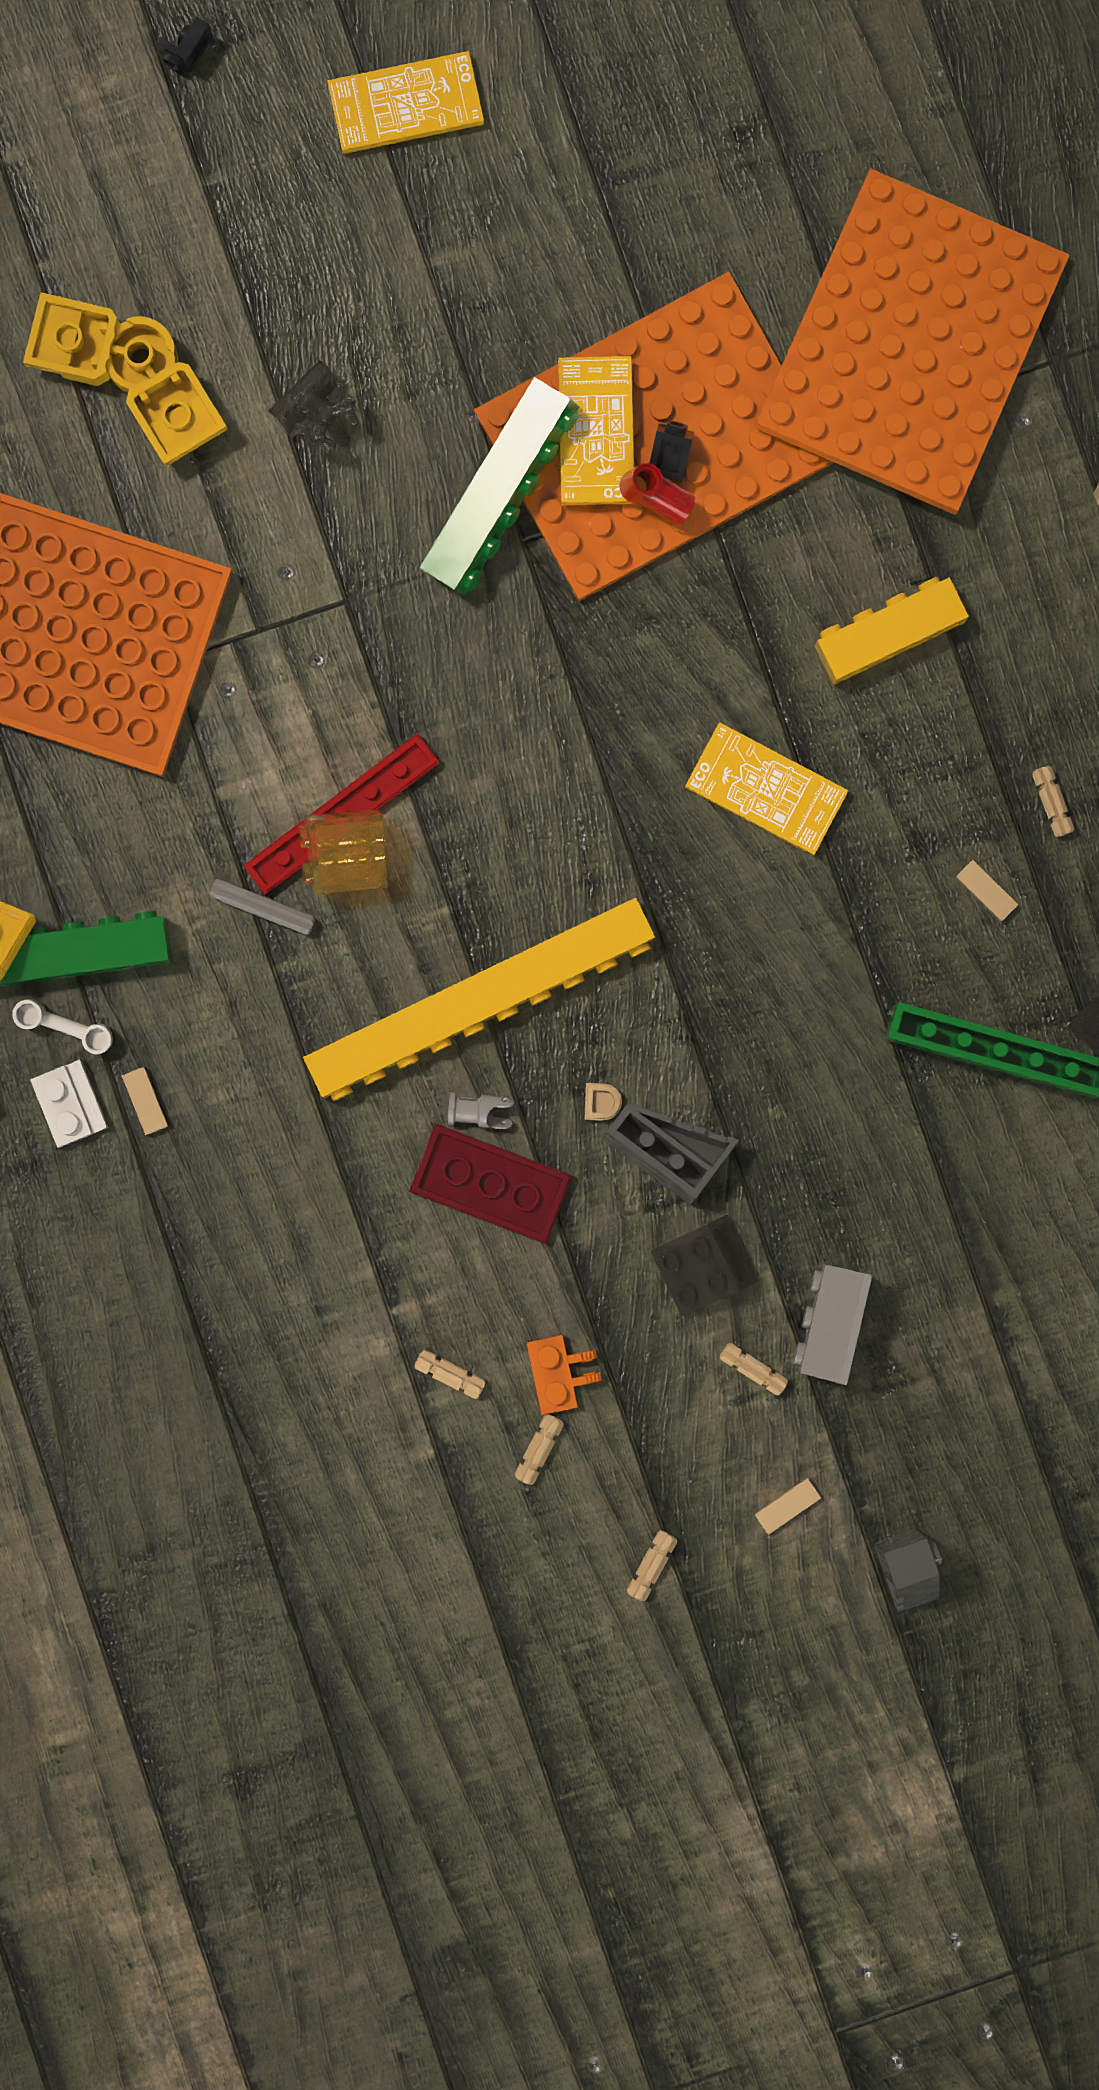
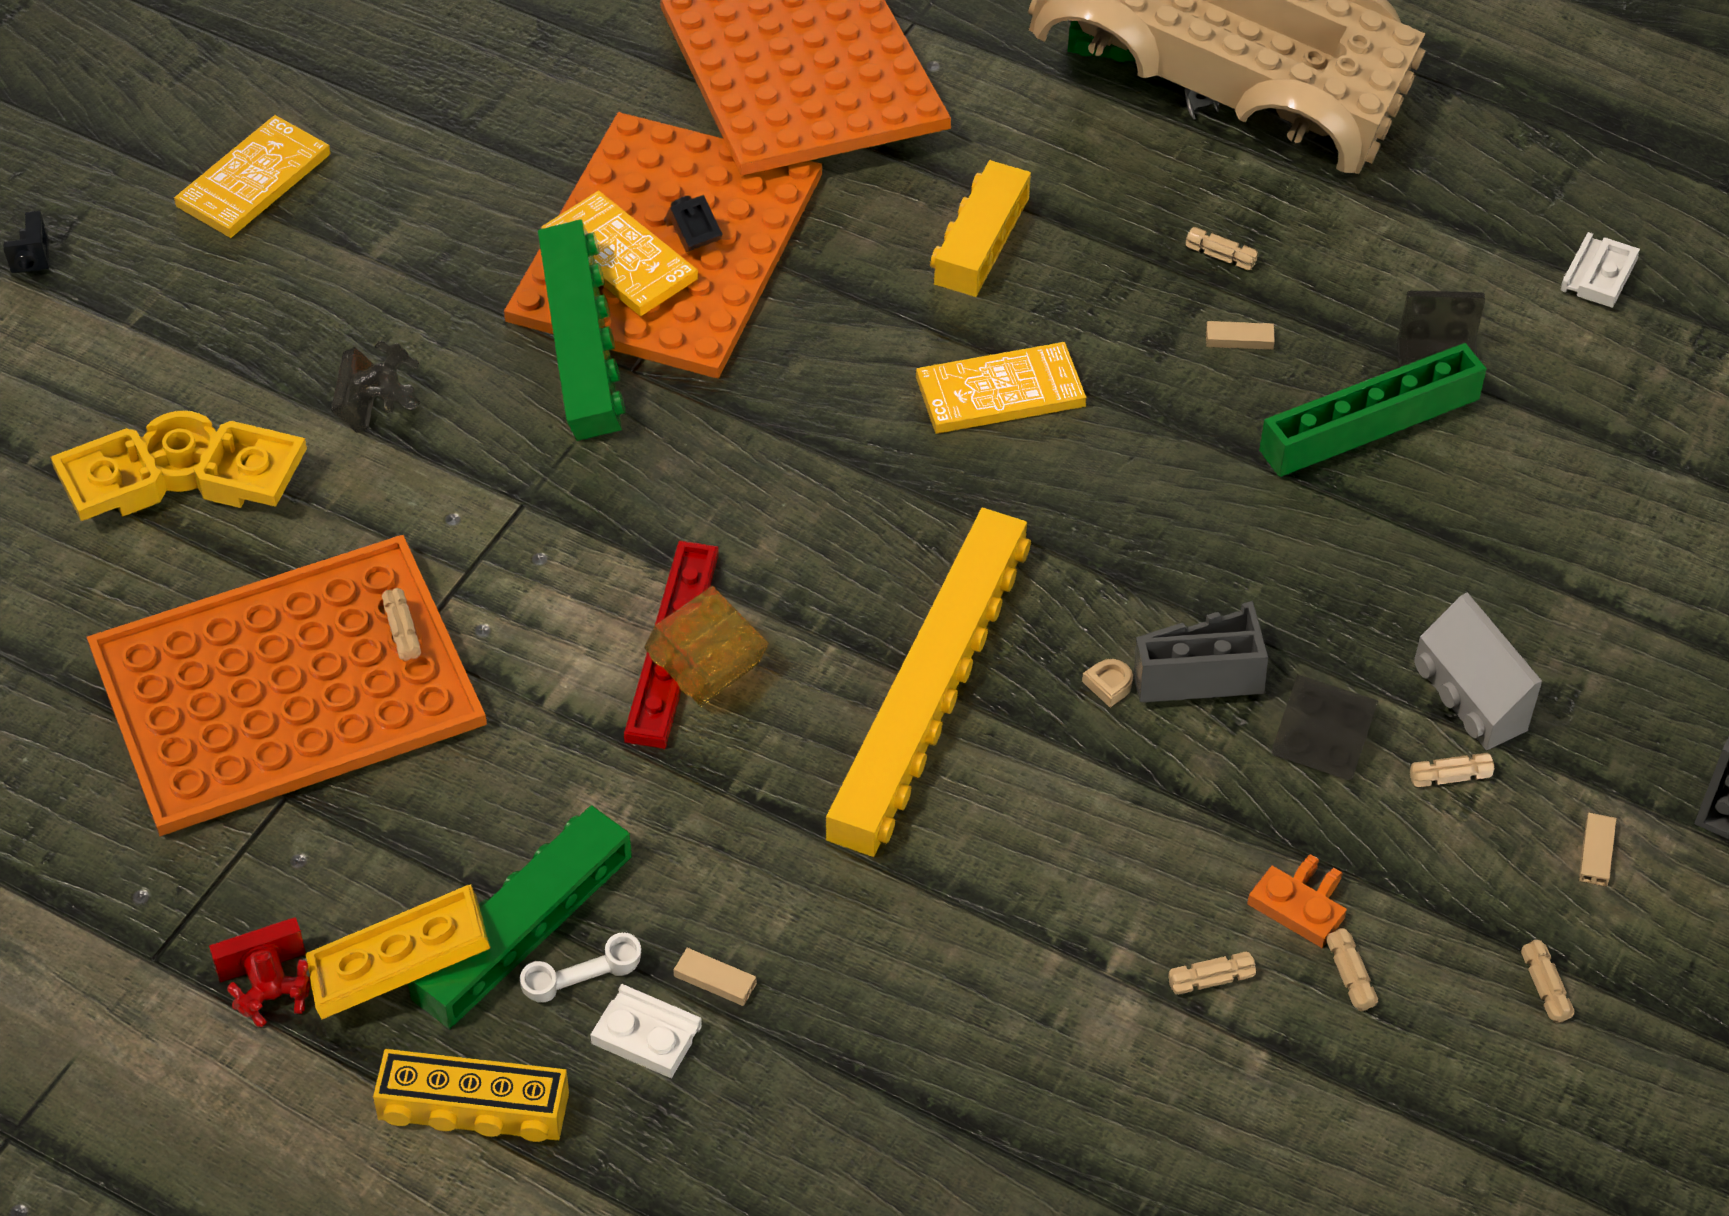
camera: 45 degrees left, 35 degrees down
light grey axle [210,879,315,935] -> none
dark red tile [409,1123,572,1244] -> none
light grey piece [448,1092,514,1129] -> none
red piece [619,463,696,526] -> none
none -> tan axle [382,588,421,661]

